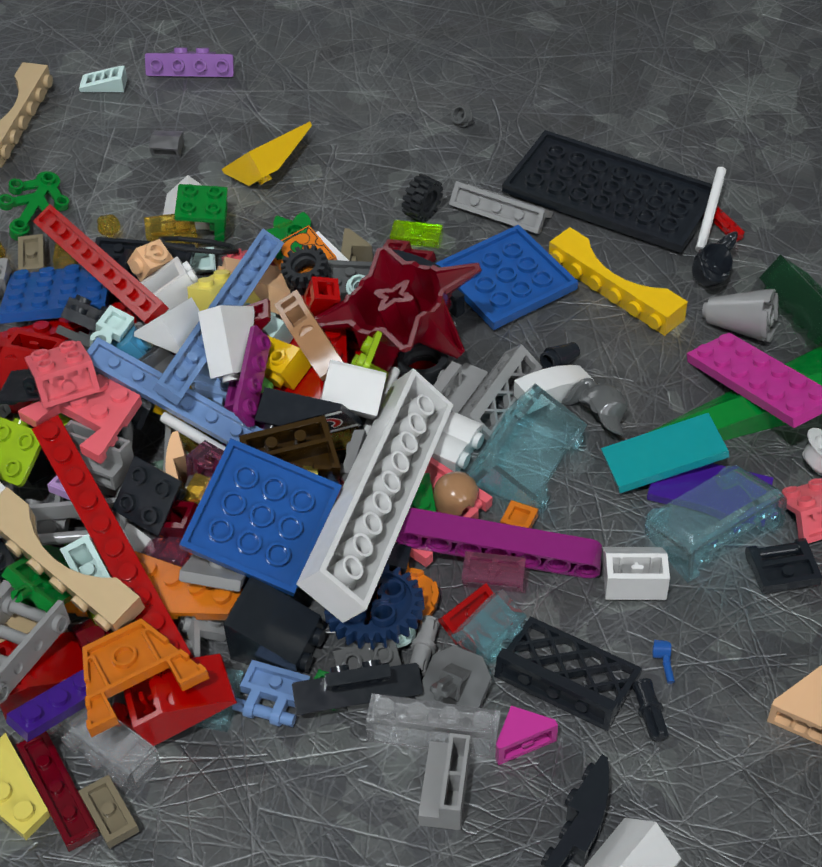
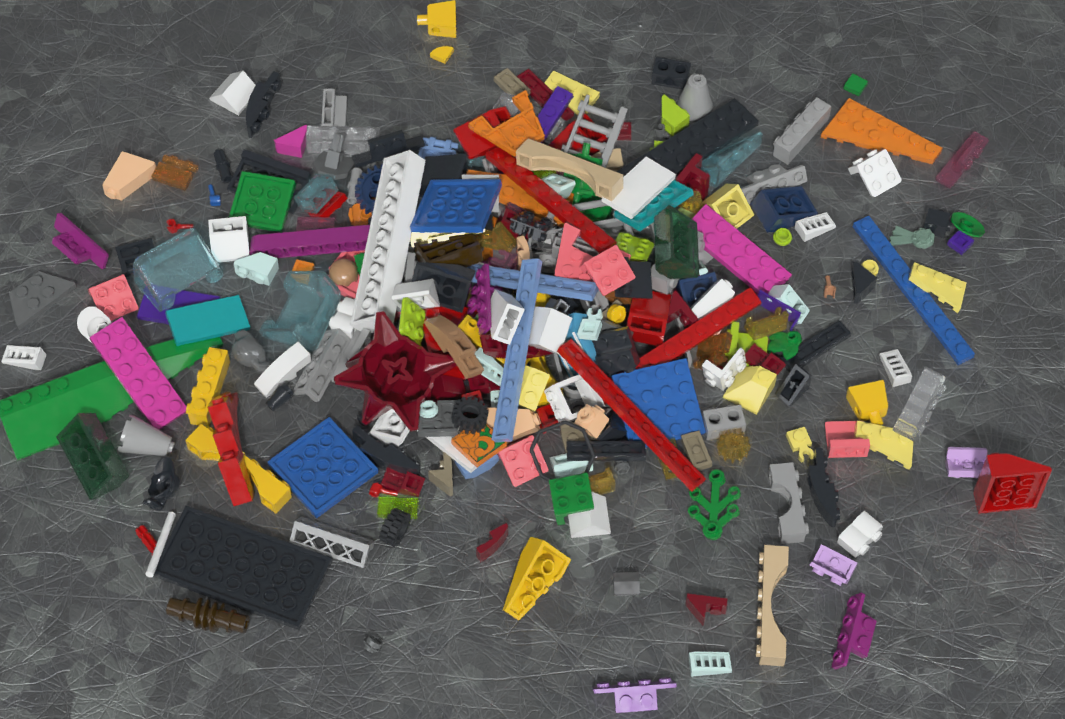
camera: 170 degrees right, 10 degrees up
clear yellow plate [97,214,120,238] -> none
green plate [266,212,311,240] -> none
red brick [304,276,341,317] -> none
none -> clear orange plate [151,155,198,191]
none -> dark brown piece [166,597,250,634]
none -> red hand [167,219,193,234]
none -> yellow brick [186,347,230,427]
none -> red arch [207,392,255,506]
none -> green plate [229,171,296,233]
none -> light aqua slope [234,252,279,286]
none -> red hand [369,483,398,498]
none -> dark red slope [476,523,509,563]
none -> dark red slope [685,593,728,626]

